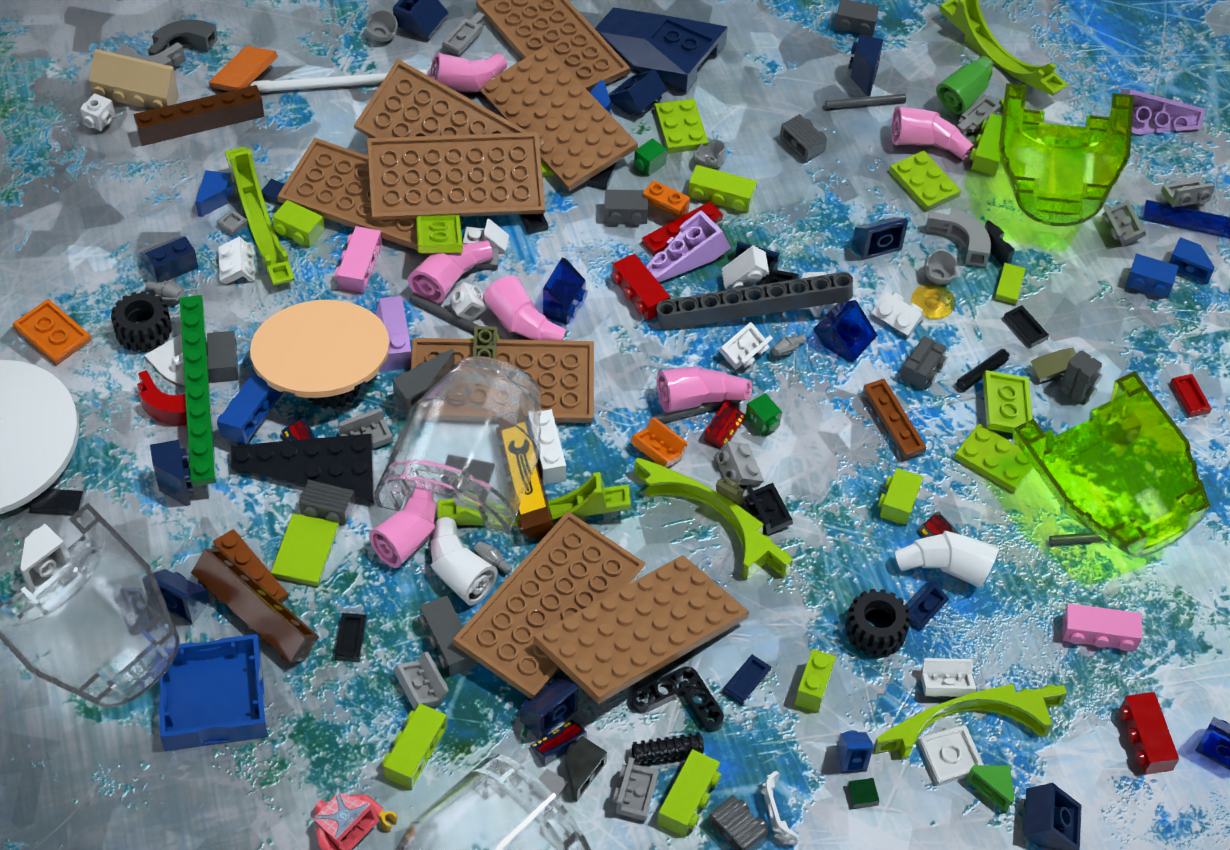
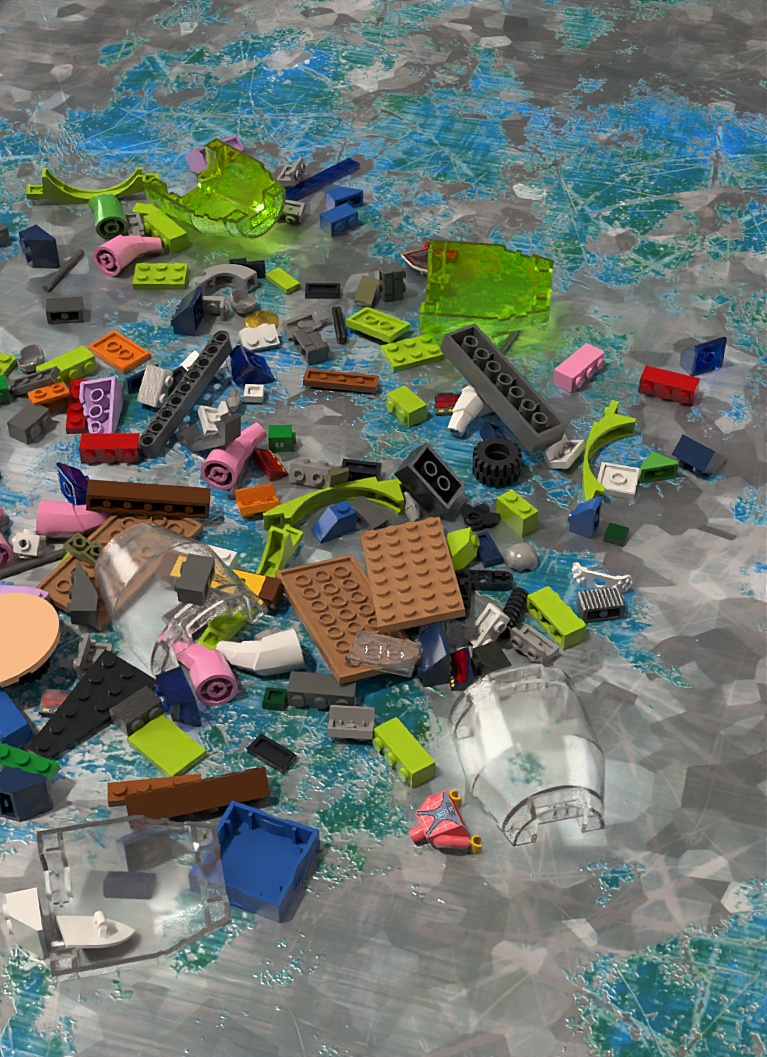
camera: 55 degrees left, 10 degrees down
none -> dark grey tile [9,366,61,397]
none -> white shield [56,911,136,948]
none -> reddish brown brick [86,479,211,519]
none -> orange tile [87,330,151,375]
none -> clear blue slope [154,666,202,727]
none -> dark grey slope [173,412,241,453]
none -> dark grey brick [174,553,215,606]
none -> light grey bracket [203,296,229,321]
none -> white plate [244,384,264,403]
none -> dark green tile [262,687,287,711]
none -> light grey hinge [280,310,330,340]
none -> blue slope [311,500,357,544]
none -> clear tile [346,630,422,677]
none -> dark grey slope [349,495,389,530]
none -> black brick [394,442,465,517]
none -> shield [401,247,444,275]
none -> light grey piece [403,491,421,522]
none -> dark grey brick [440,323,567,453]
none -> lime slope [447,527,480,571]
none -> black plate [460,502,500,529]
none -> white bracket [465,603,510,648]
none -> light grey hair [505,543,538,572]

